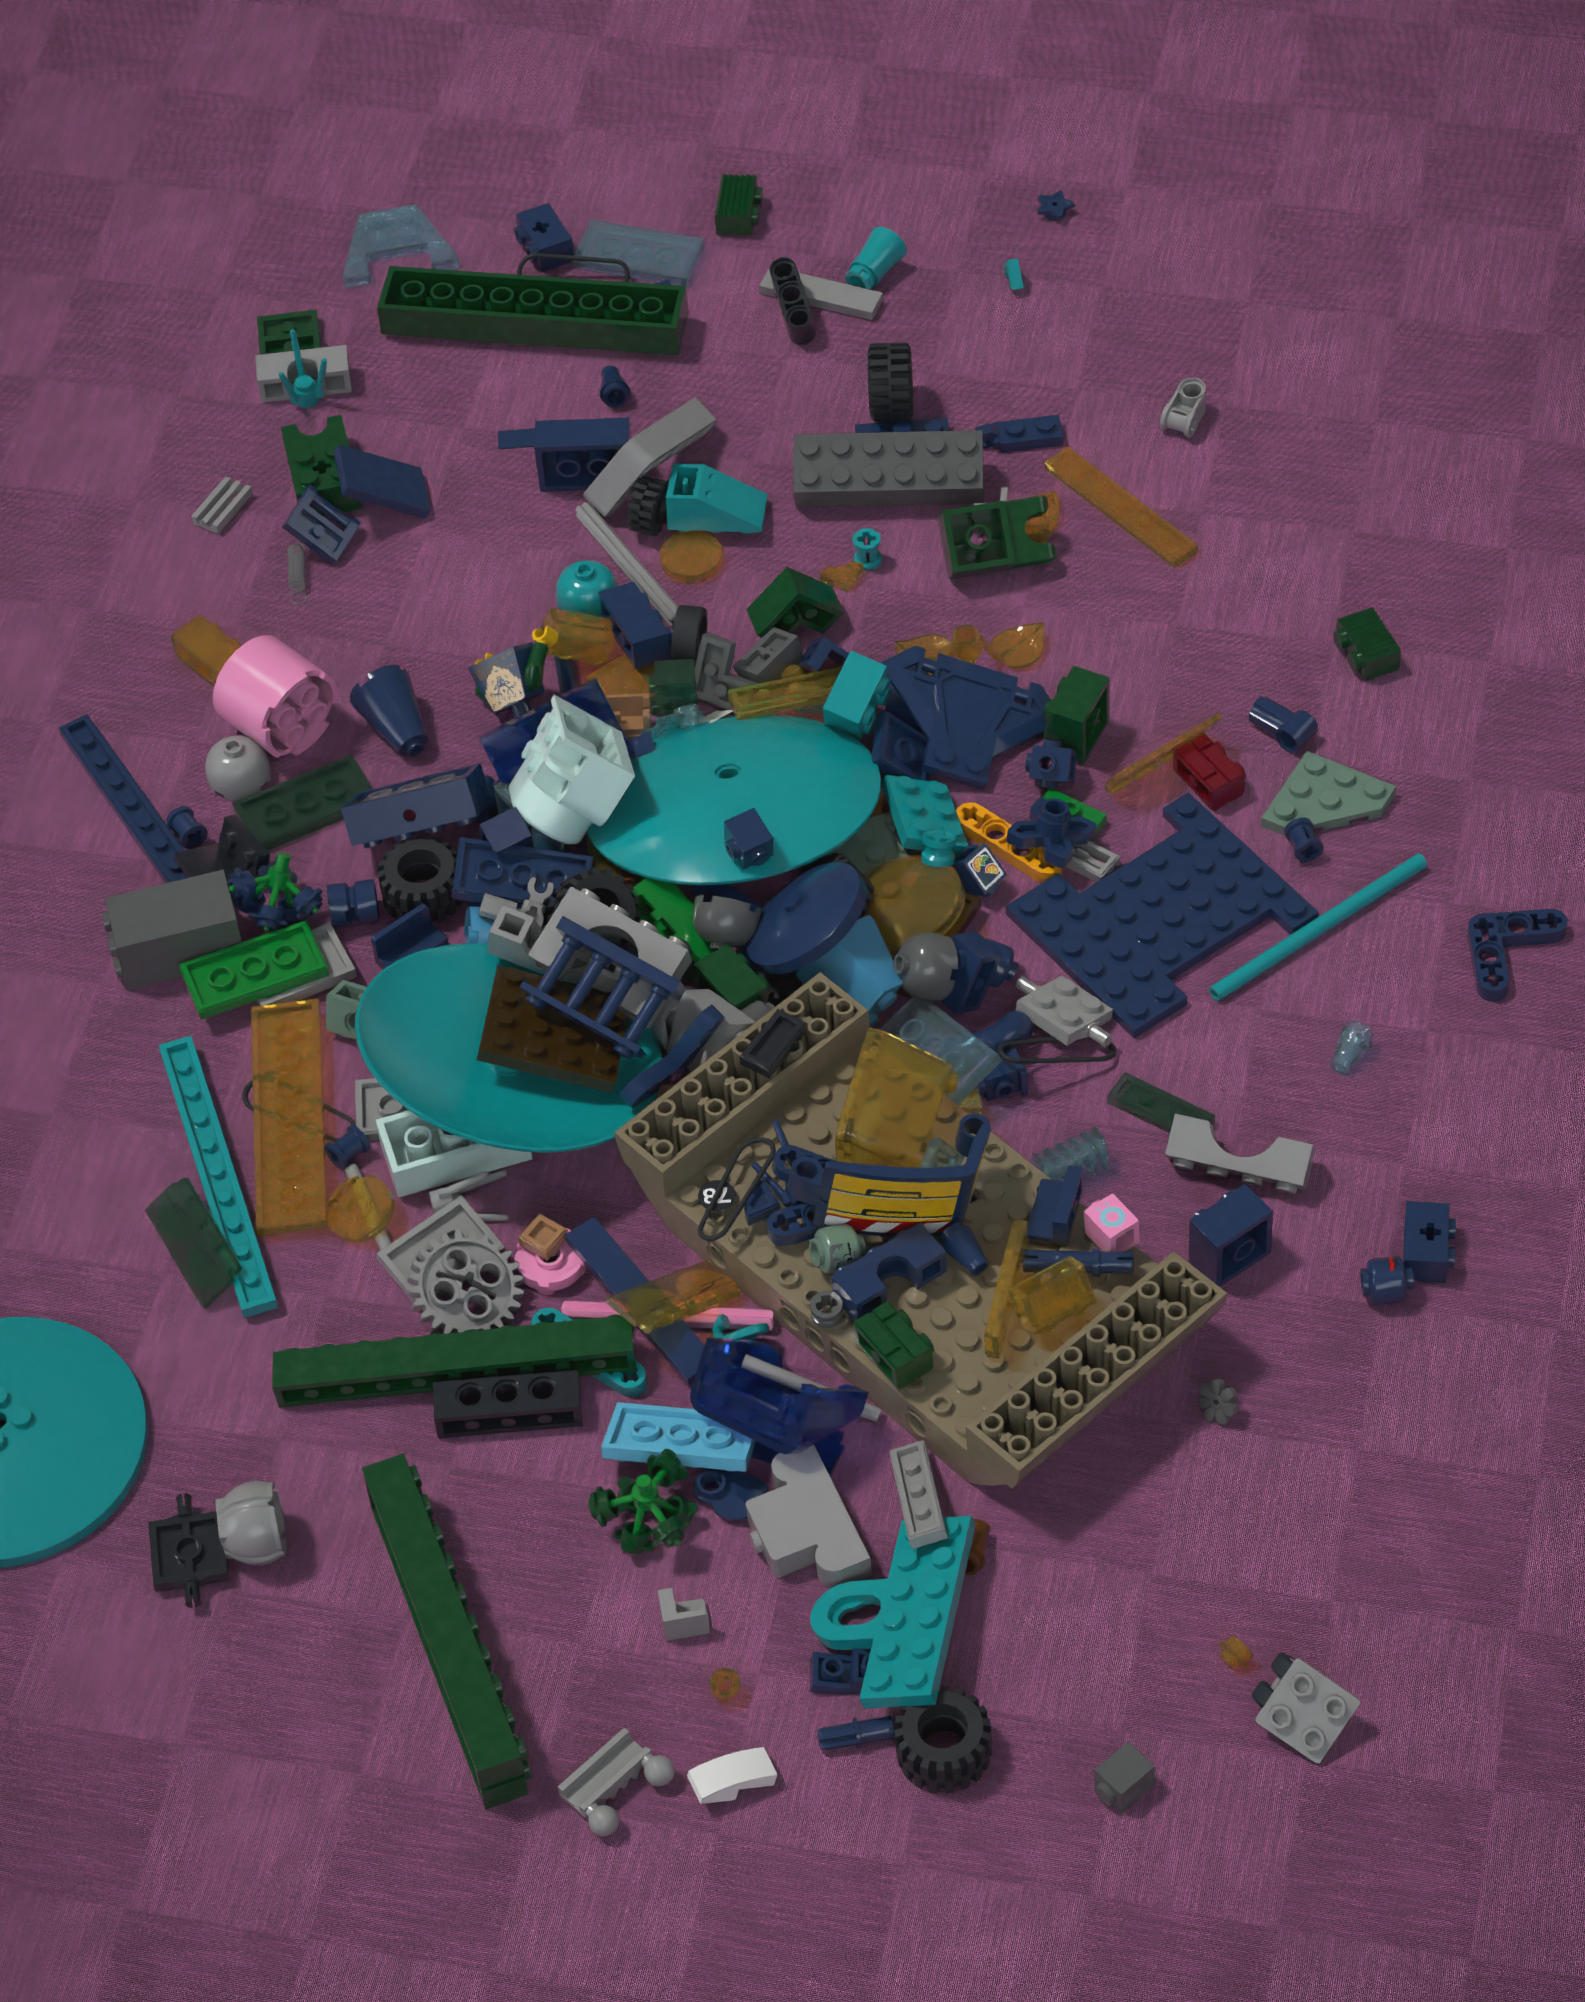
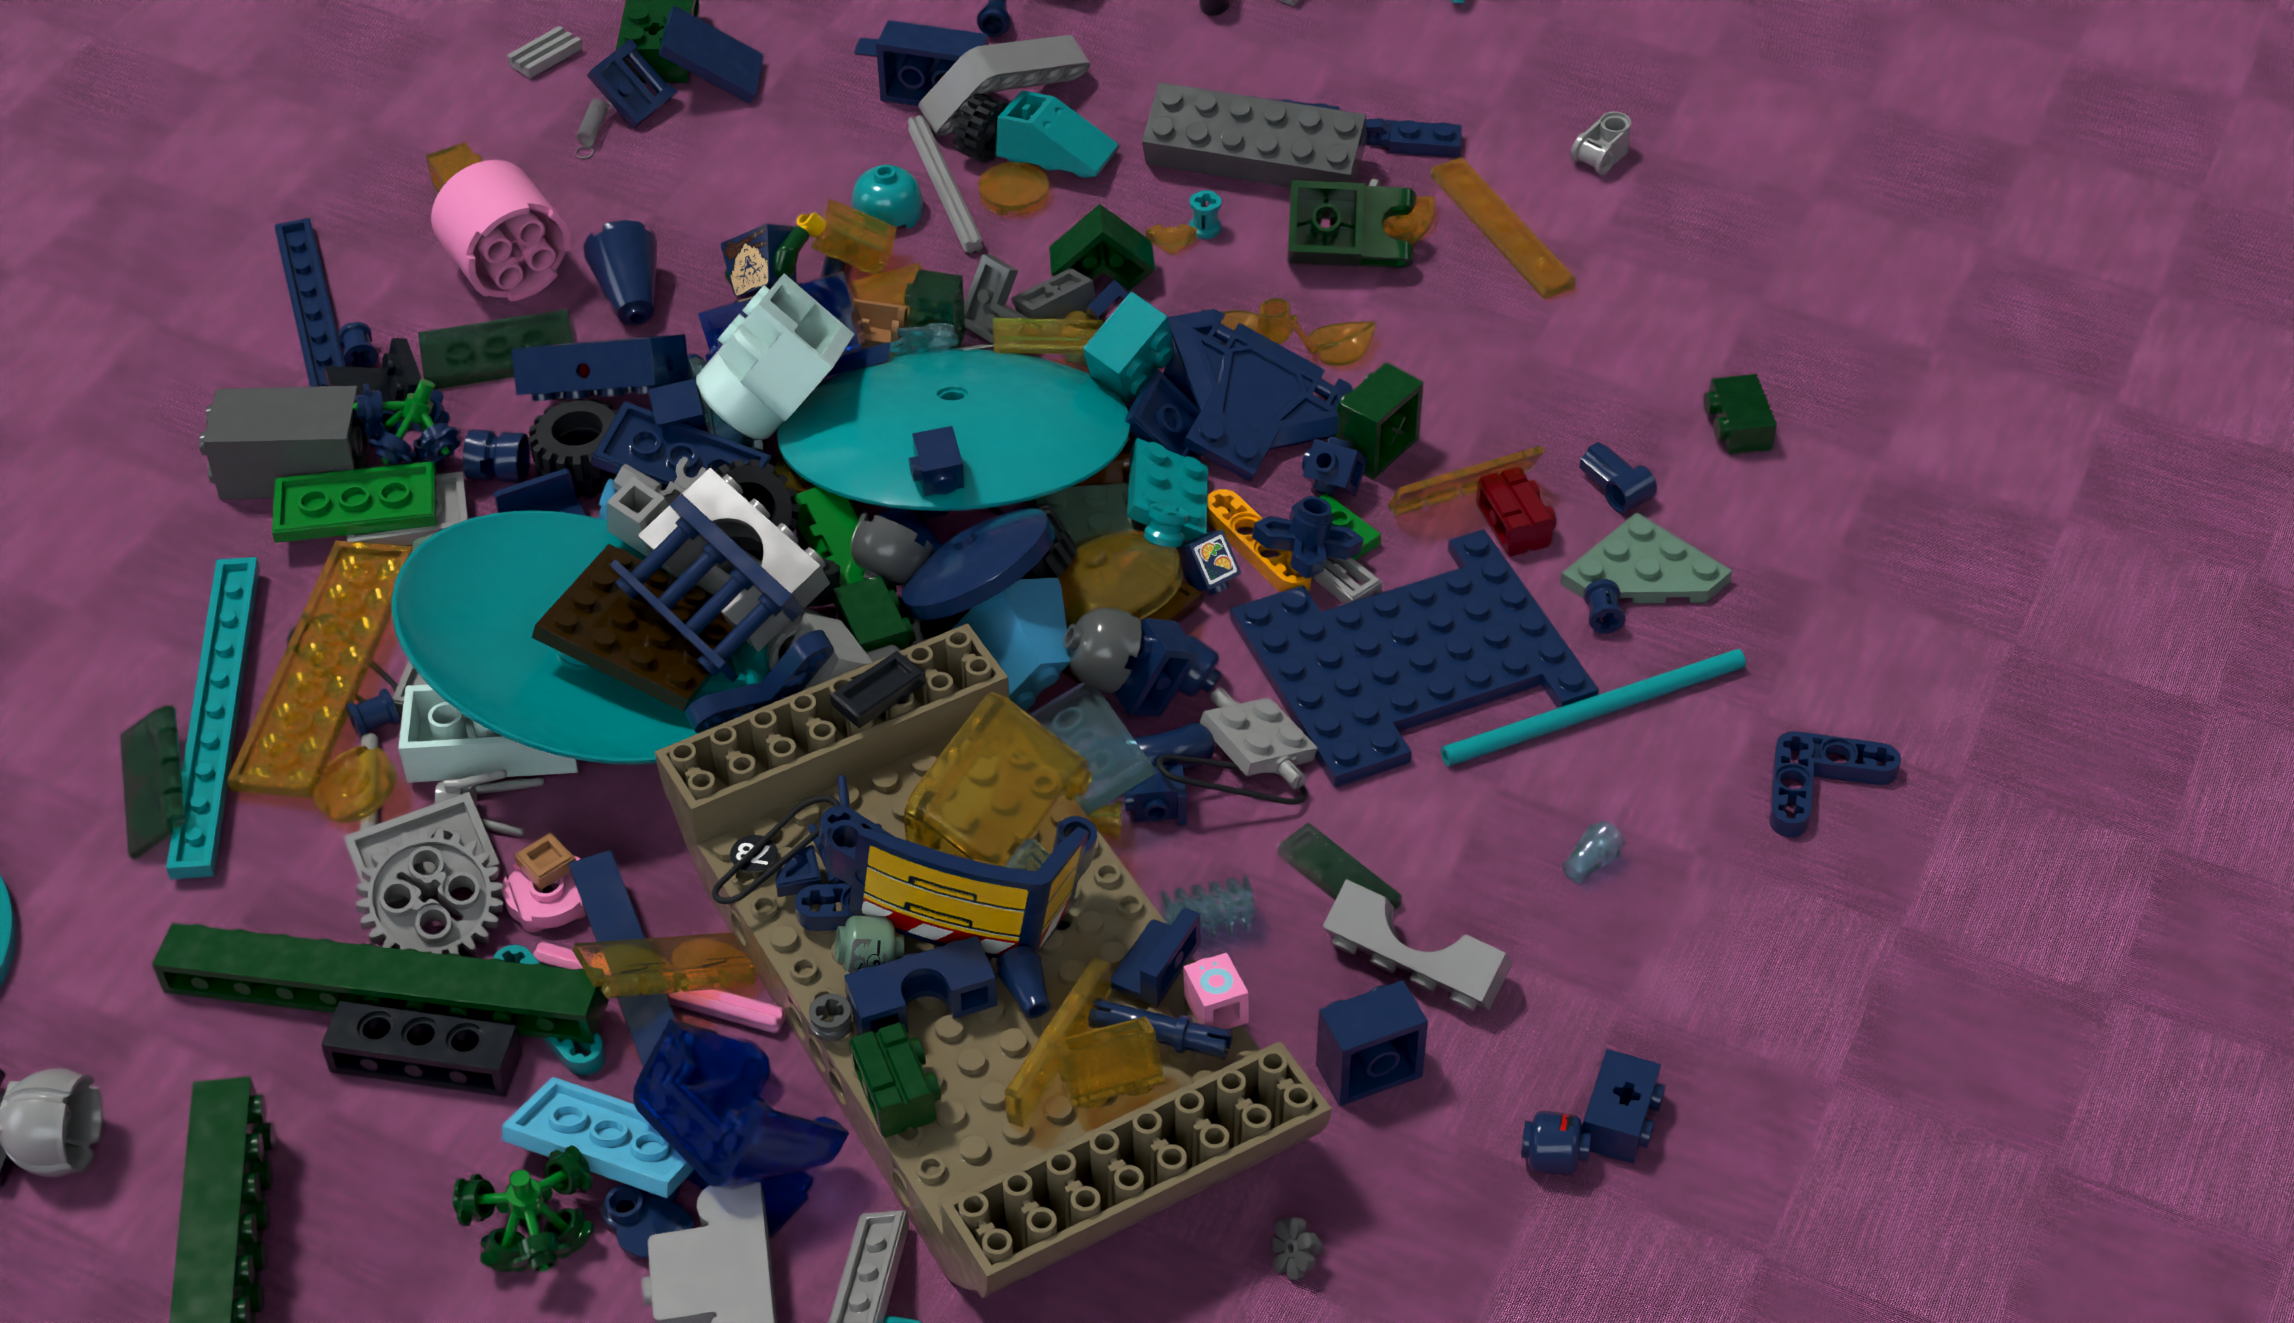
camera: 10 degrees right, 5 degrees down
light grey cylinder [205,735,271,800] -> none
dark blue brick [598,582,672,670] -> none
black tyre [671,605,708,668] -> none
teal piece [711,1314,770,1360] -> none
light grey bar [741,1354,881,1422] -> none
black tyre [867,342,913,422] -> none

